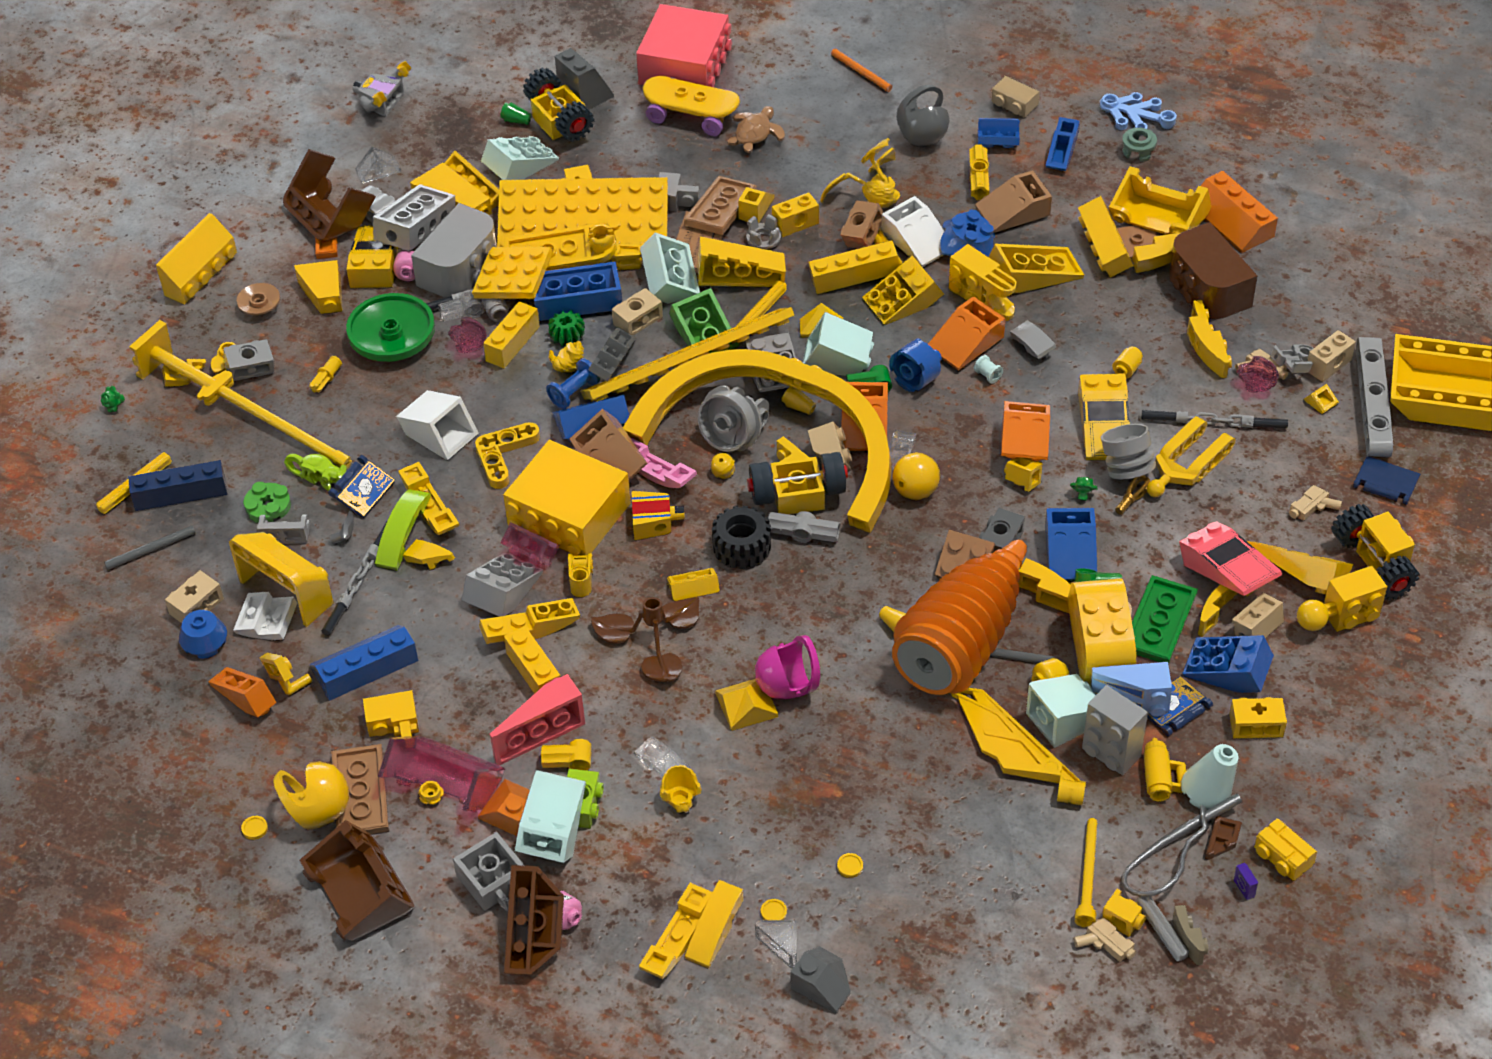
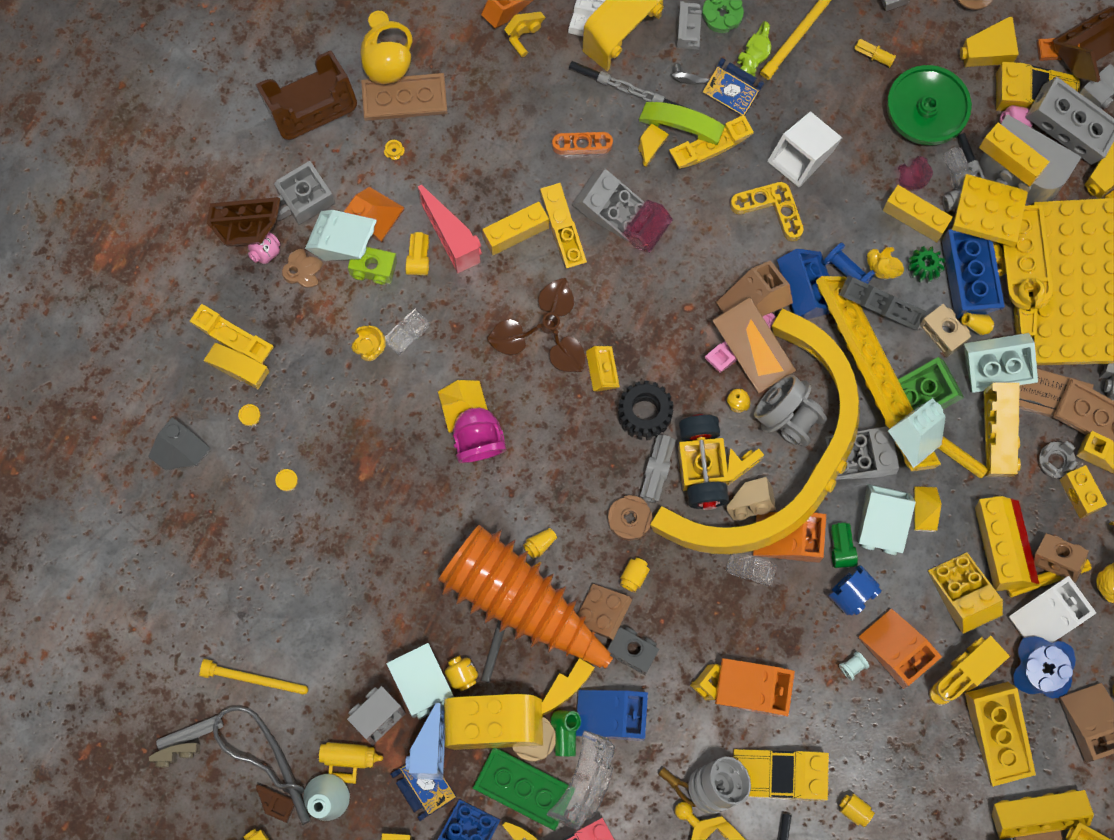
camera: 90 degrees right, 25 degrees up
blue slope [309,625,418,701] -> none
yellow hinge [363,690,419,747] -> none
clear pink windscreen [378,736,505,812] -> none
yellow brick [503,440,631,556] -> none
yellow piece [568,553,593,597] -> none
yellow torso [632,491,685,540] -> none
clear slope [755,920,797,969] -> none
yellow piece [892,452,940,500] -> none
yellow wing [951,688,1086,806] -> none
light grey slope [1010,320,1056,359] -> none
green plant [1070,477,1098,501] -> none
tan piece [1074,918,1136,962] -> none
yellow brick [1102,889,1146,937] -> none
dark purple tile [1234,863,1258,900] -> none
none -> medium nougat plate [282,249,323,287]
none -> clear windscreen [547,730,615,831]
none -> orange beam [552,132,613,155]
none -> medium nougat plate [608,495,653,541]
none -> yellow brick [620,558,650,593]
none -> medium nougat tile [712,297,796,393]
none -> light aqua slope [888,398,946,468]
none -> yellow cone [961,312,994,335]
none -> yellow brick [979,123,1050,187]

